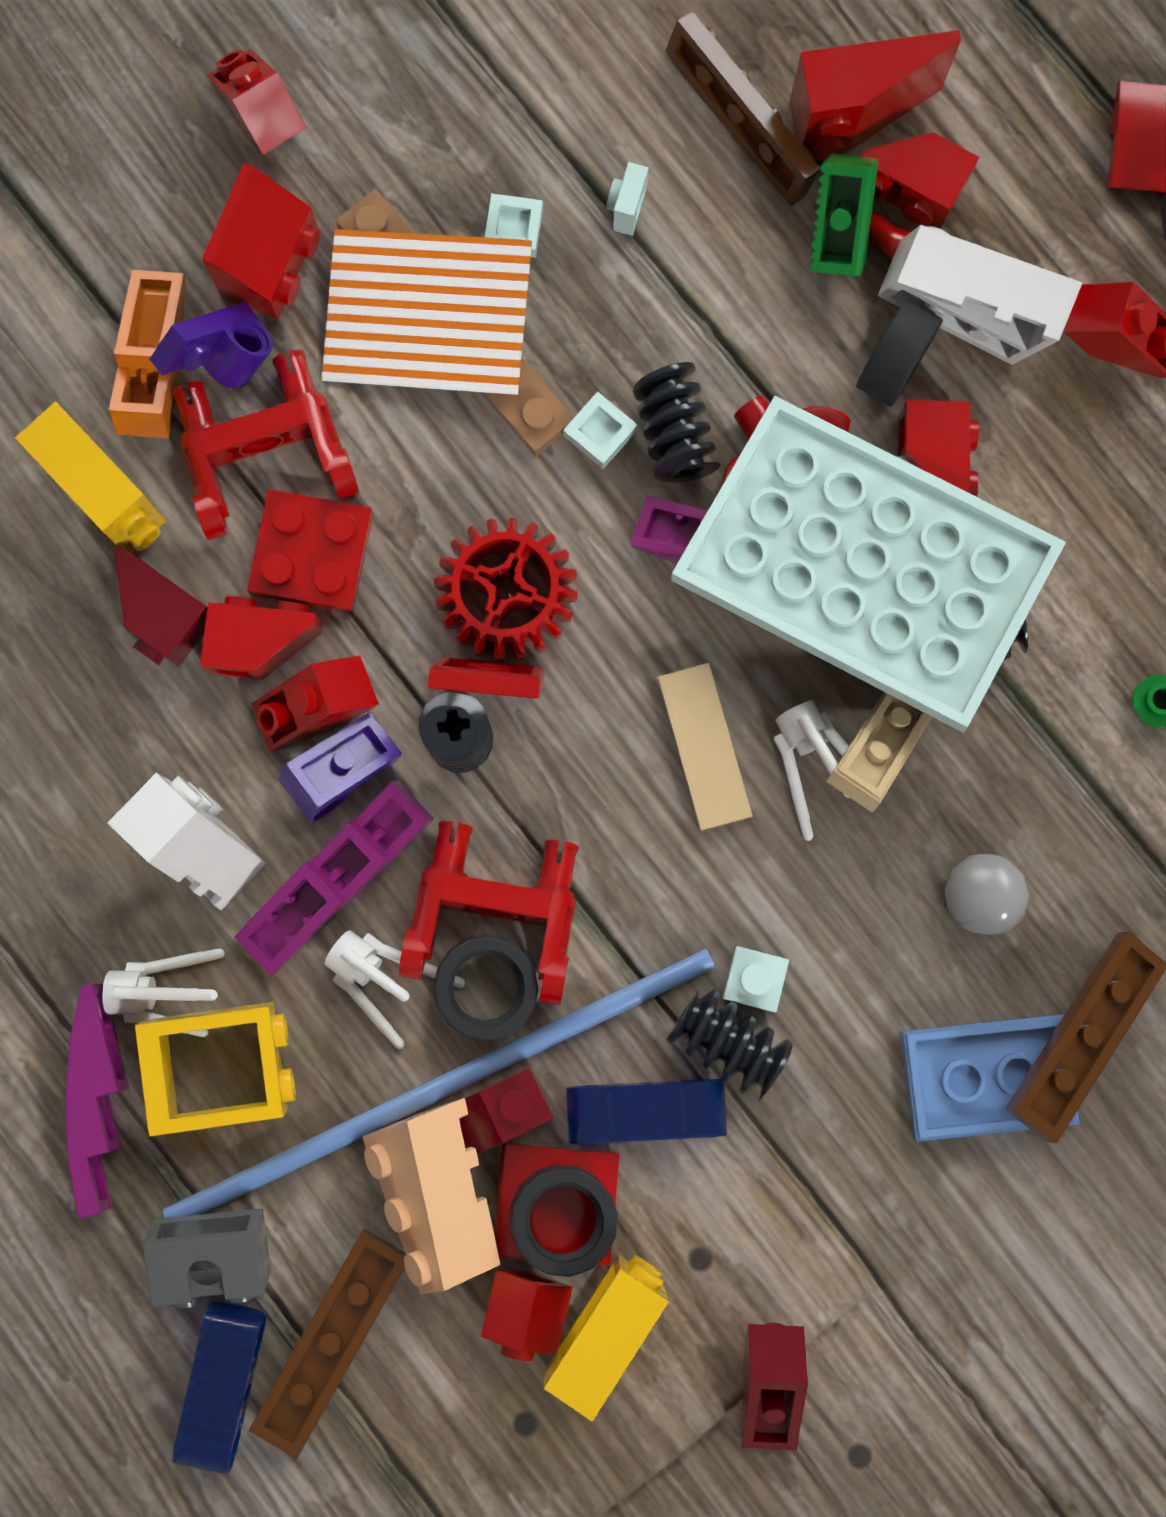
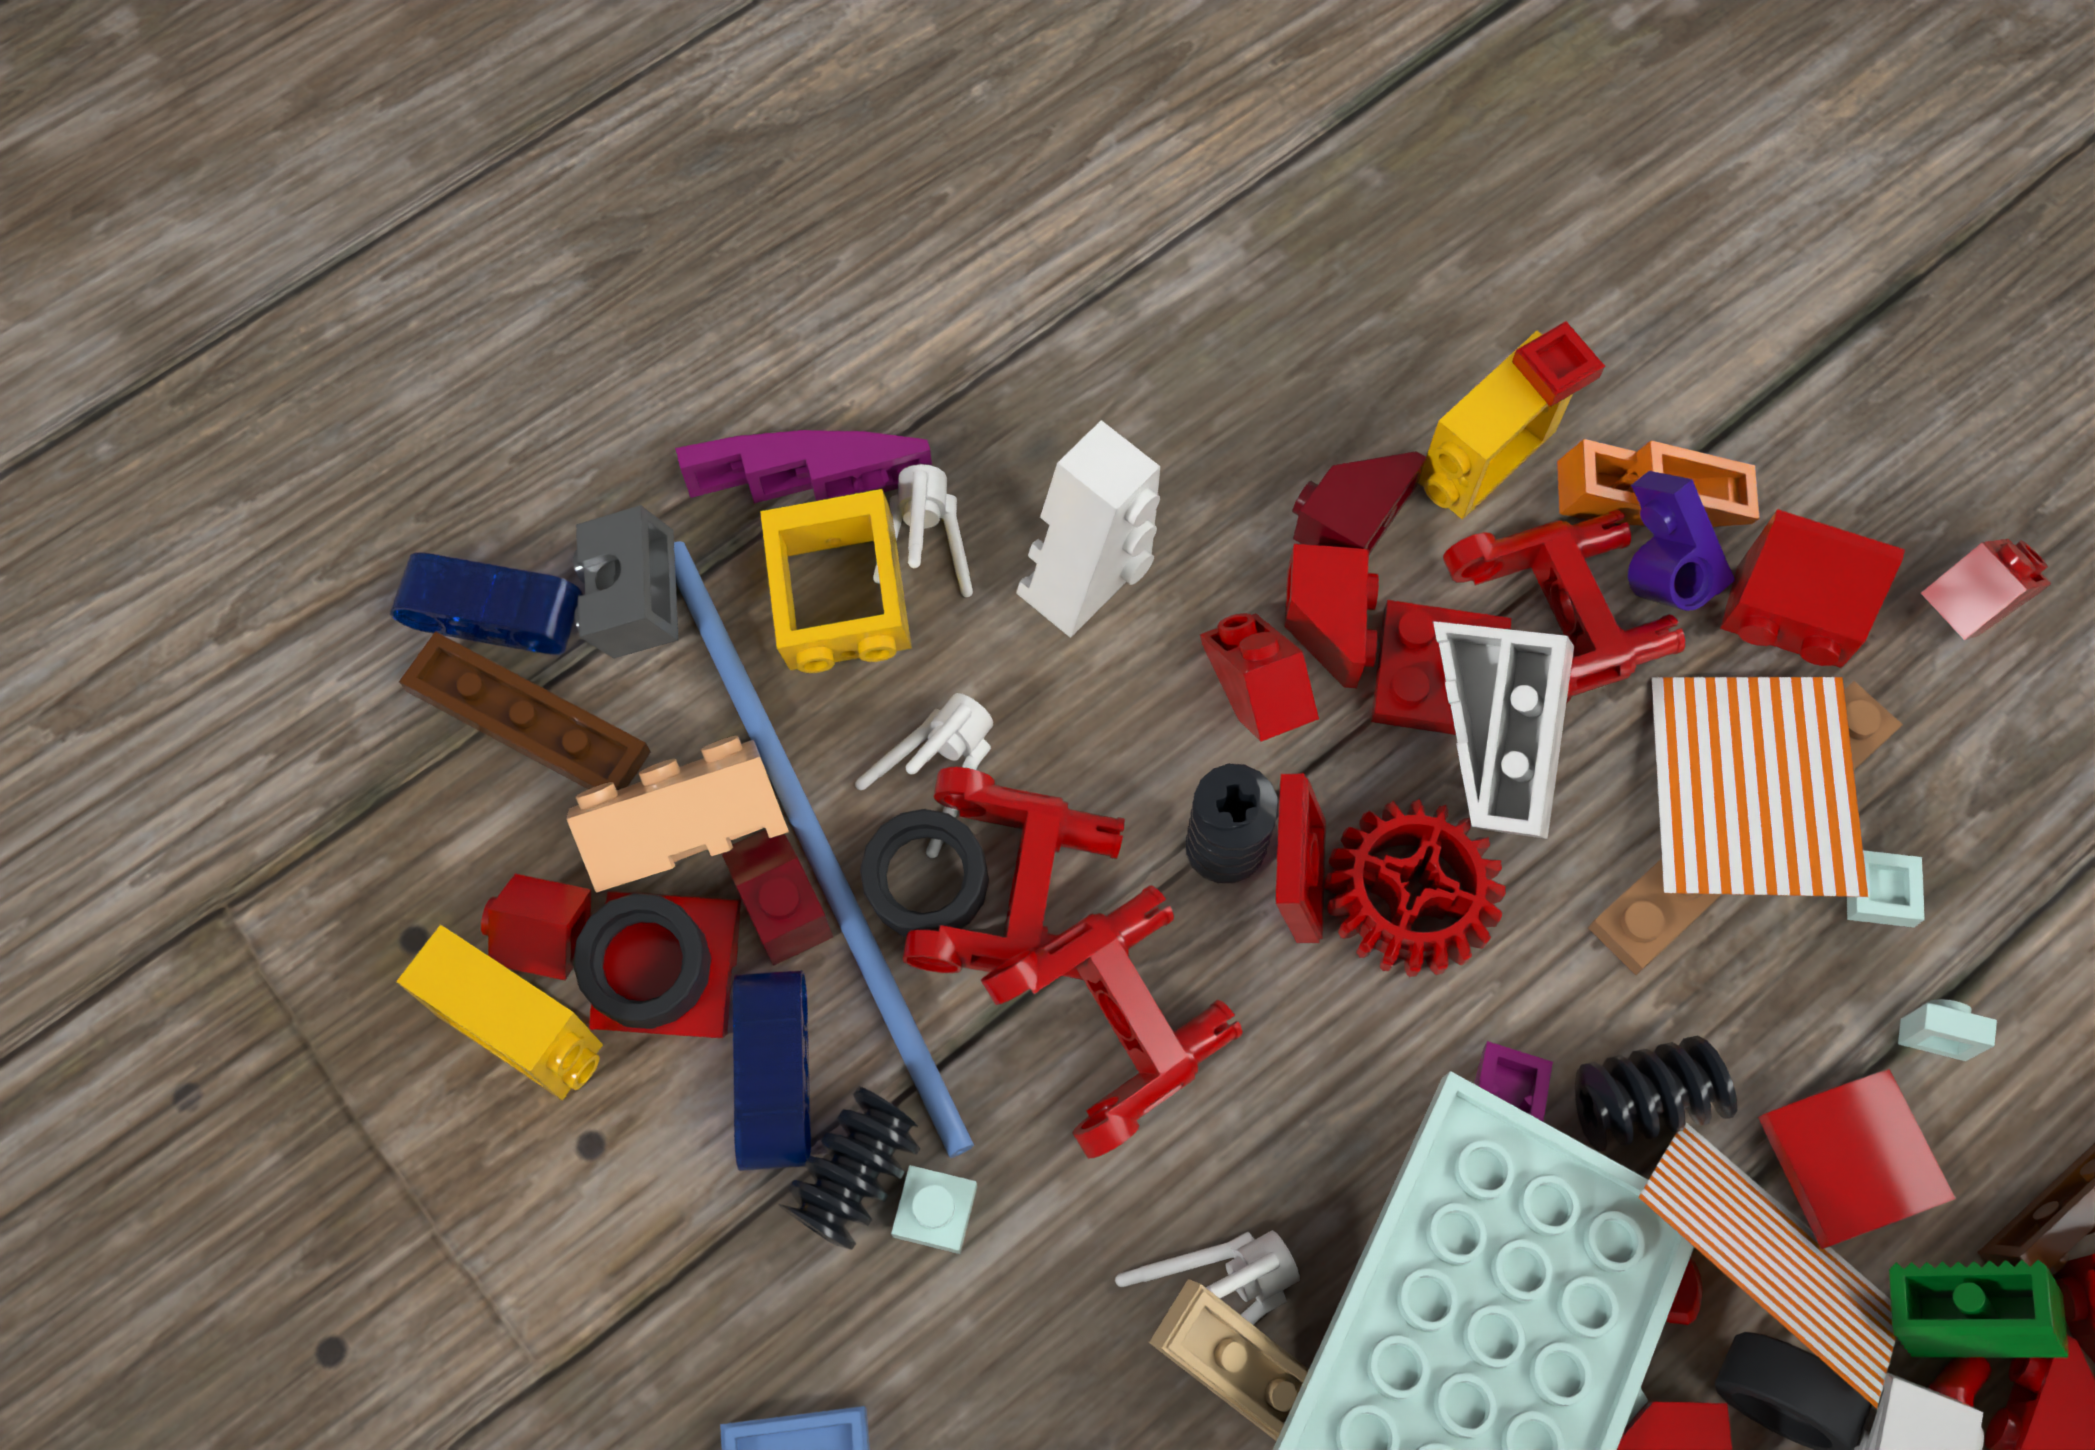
camera: 90 degrees right, 15 degrees down
magenta slope [234,780,434,976] -> none
plate [278,712,402,823] -> none
light aqua plate [563,391,638,469] -> none
tan tile [657,663,753,832] -> none
dark red slope [741,1322,808,1450] -> none
none -> red connector [980,885,1243,1159]
none -> white wedge [1433,621,1574,839]
none -> red tile [1512,321,1605,407]
none -> sticker [1638,1122,1897,1409]
none -> red slope [1758,1069,1956,1250]

